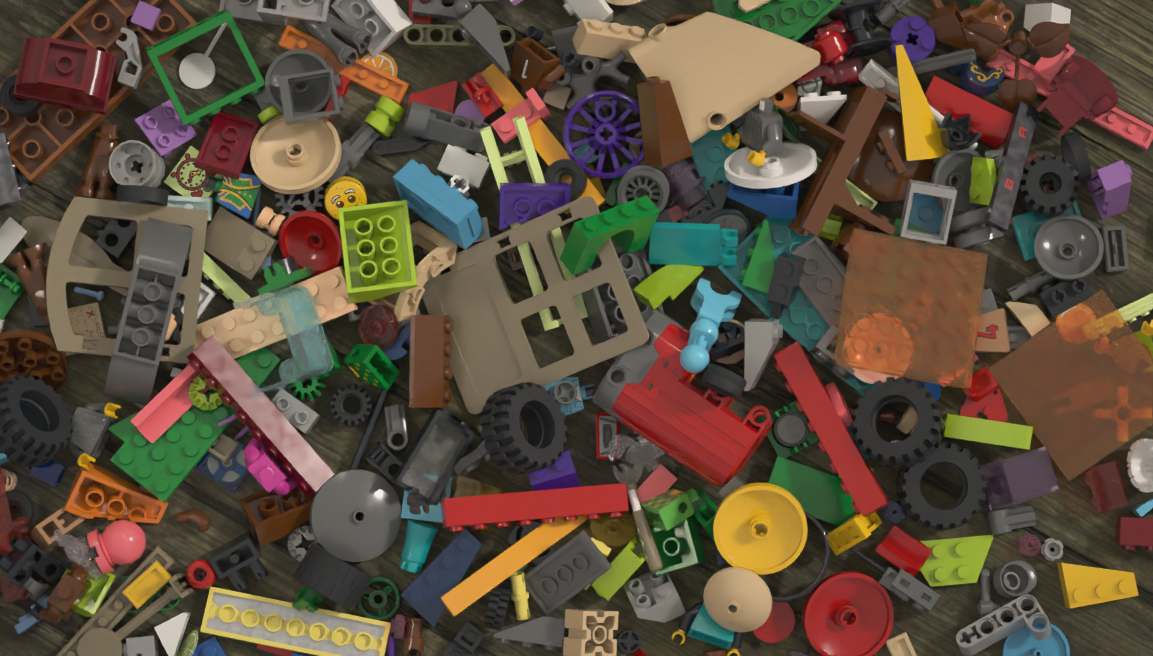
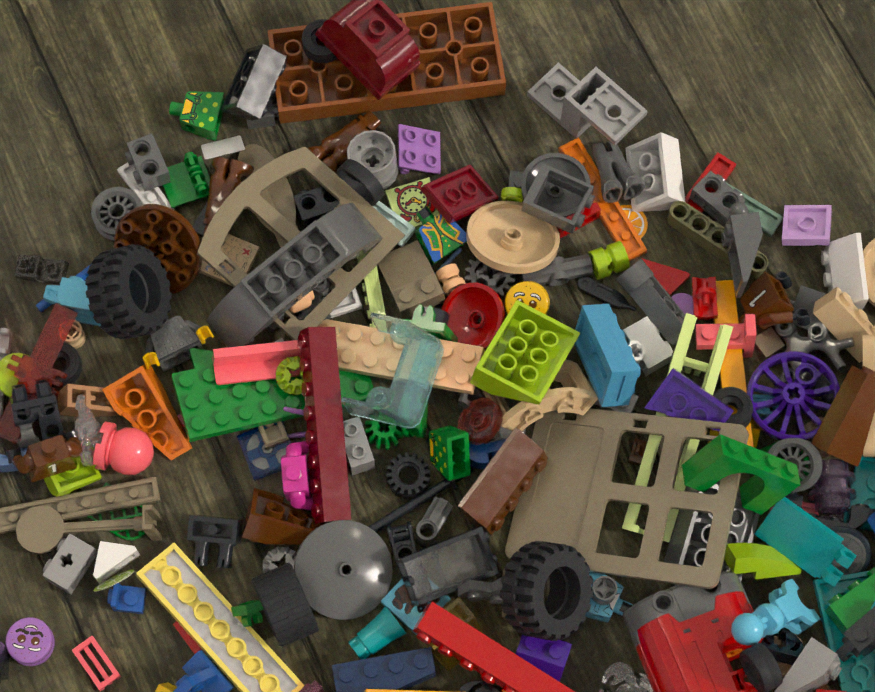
camera: 35 degrees right, 15 degrees down
clear blue brick [29,459,68,487] -> none
light blue piece [74,286,104,301] -> none
light grey piece [116,27,145,89] -> none
yellow tile [122,561,172,609] -> none
medium lavender tile [130,0,161,31] -> none
green window [144,9,265,126] -> none
reddish brown arm [177,509,210,531] -> none
white piece [179,22,227,89] -> none
red head [186,559,218,589] -> none
dark green piece [357,576,402,621] -> none
slope [596,413,620,460] -> none

